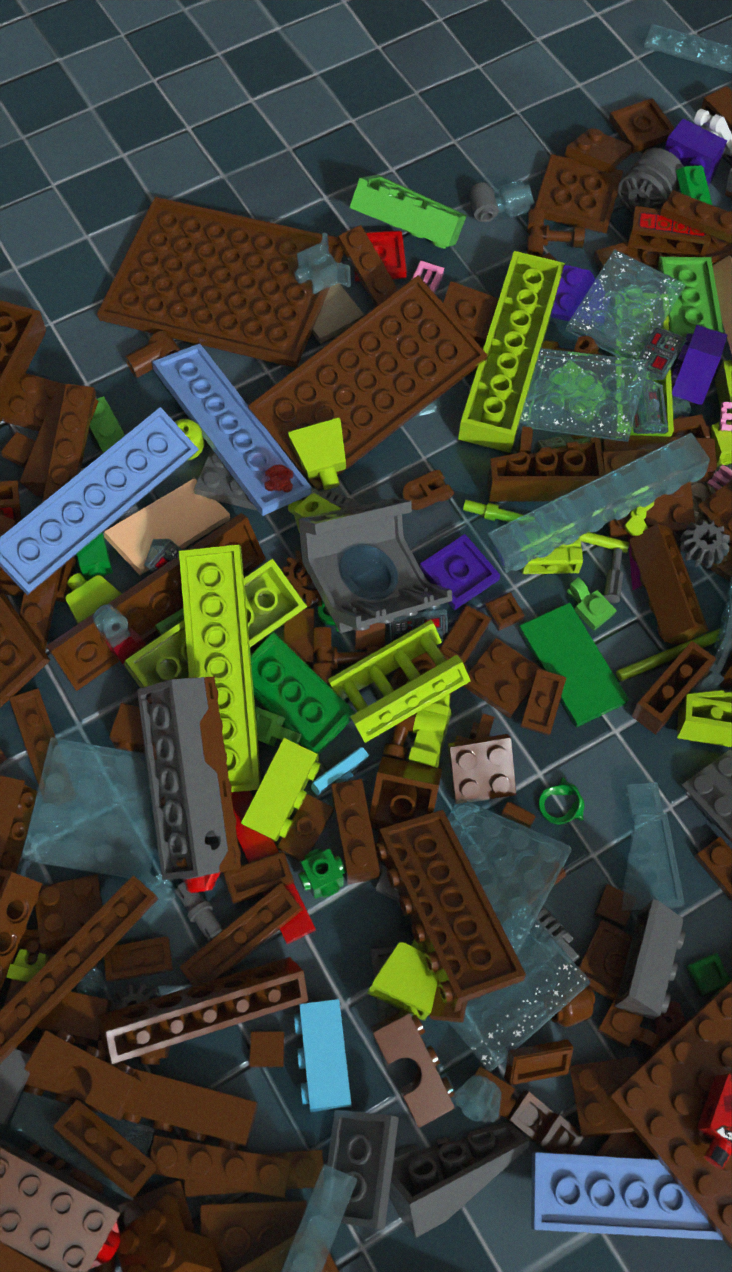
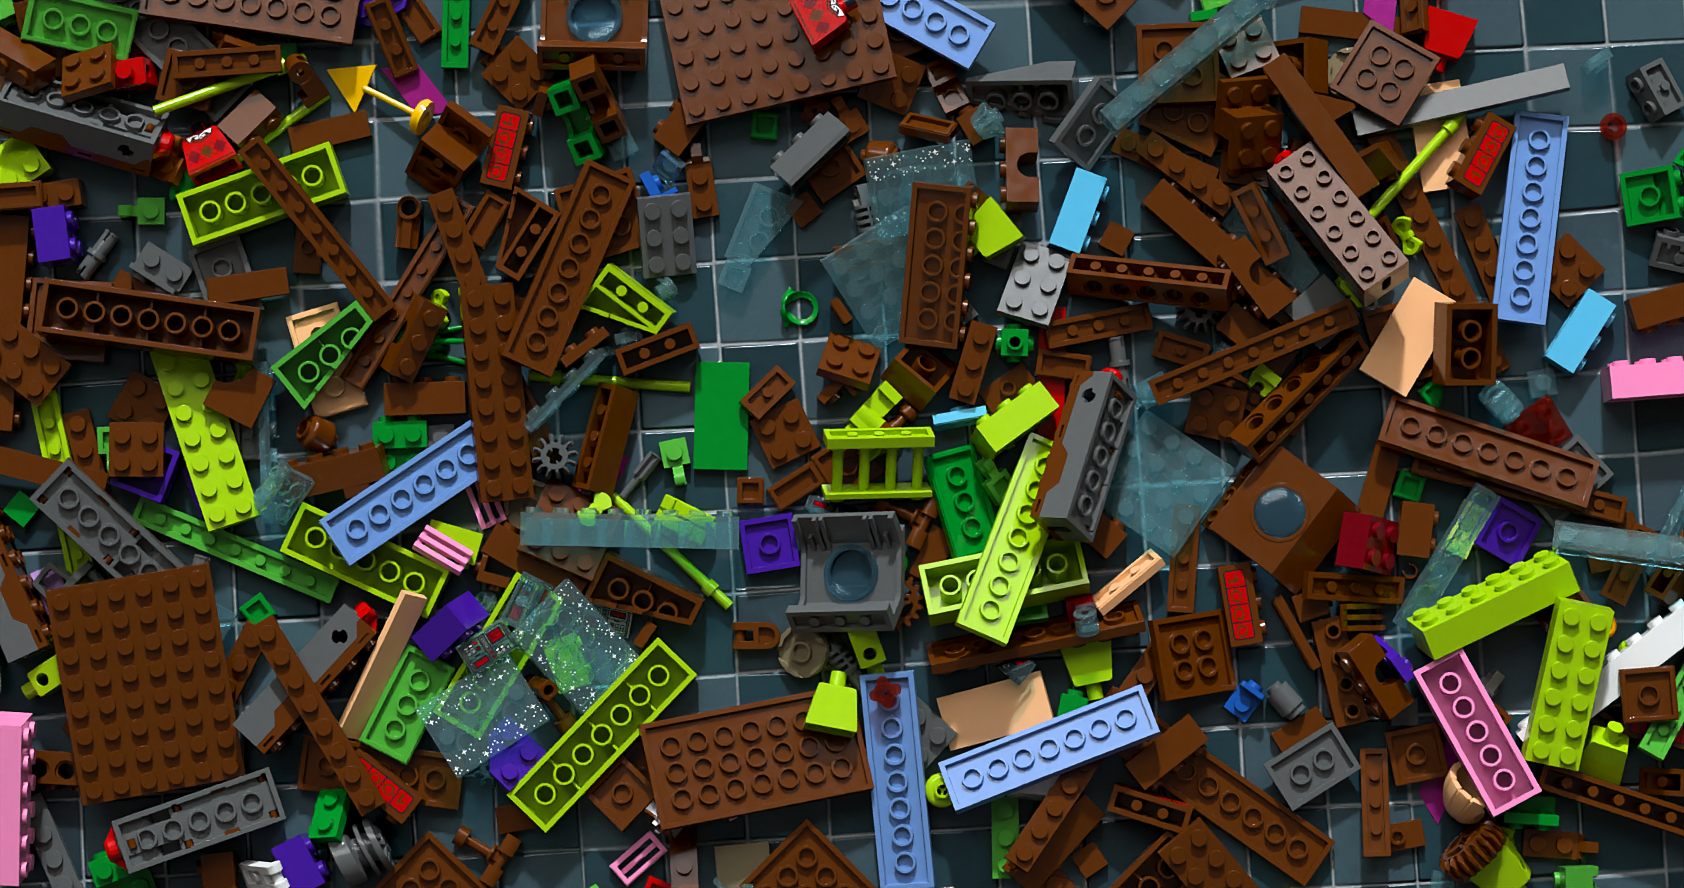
camera: 150 degrees left, 20 degrees up
none -> clear light blue plate [654,276,678,302]
none -> dark tan tile [777,627,829,678]
none -> plate [997,241,1071,330]
none -> light nougat tile [1092,549,1166,616]

